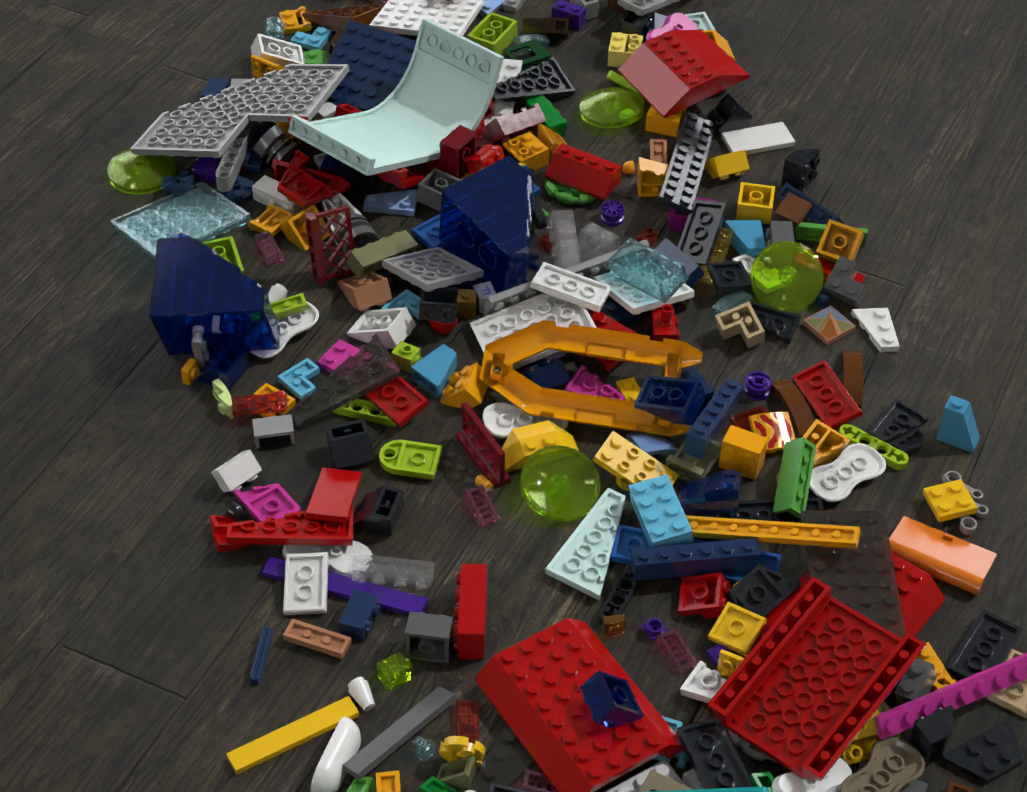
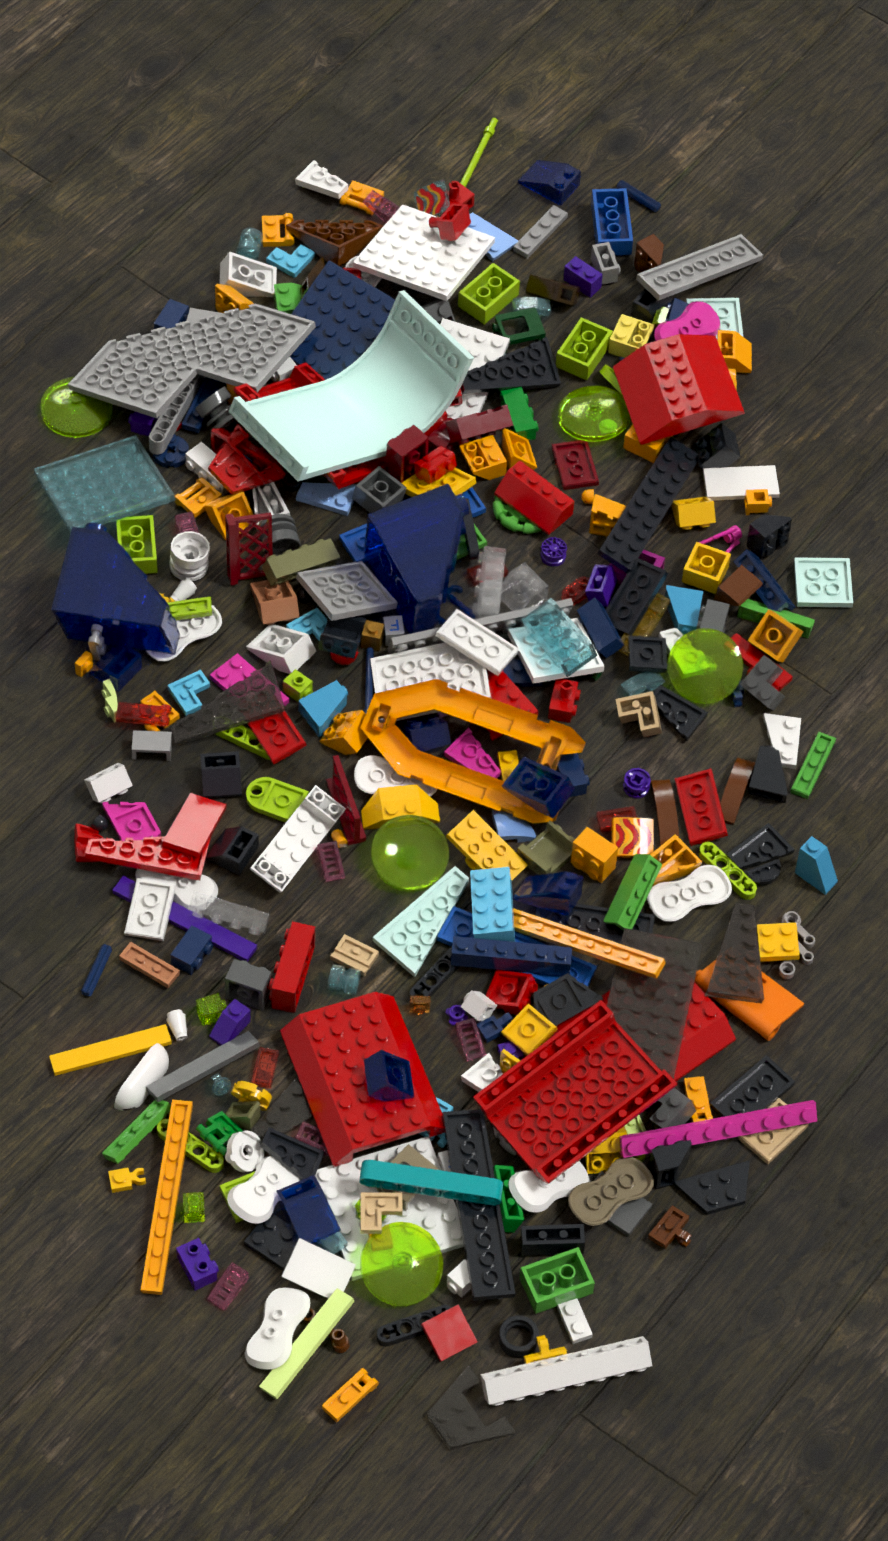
camera: 10 degrees right, 10 degrees up
dark blue plate [161,171,196,195] -> none
nougat plate [650,139,667,164] -> none
dark blue brick [683,378,744,459] -> none
tile [803,305,856,346] -> none
none -> white wheel [169,531,210,581]
none -> dark purple slope [209,999,251,1046]
none -> white slope [250,785,346,893]
none -> clear light blue wheel [327,964,361,995]
none -> tan plate [330,934,379,977]
none -> dark blue piece [363,647,374,714]
none -> white brick [461,990,497,1021]
none -> dark blue plate [476,1012,513,1043]
none -> dark red tile [551,439,599,490]
none -> lime brick [556,317,613,380]
none -> dark purple brick [585,565,618,607]
none -> tile [652,306,669,328]
none -> dark pink plant [699,525,742,553]
none -> clear smoke wing [705,903,764,1004]
none -> light orange brick [744,489,772,515]
none -> black slope [748,745,788,803]
none -> bright green tile [790,732,836,799]
none -> light aqua plate [794,558,853,607]

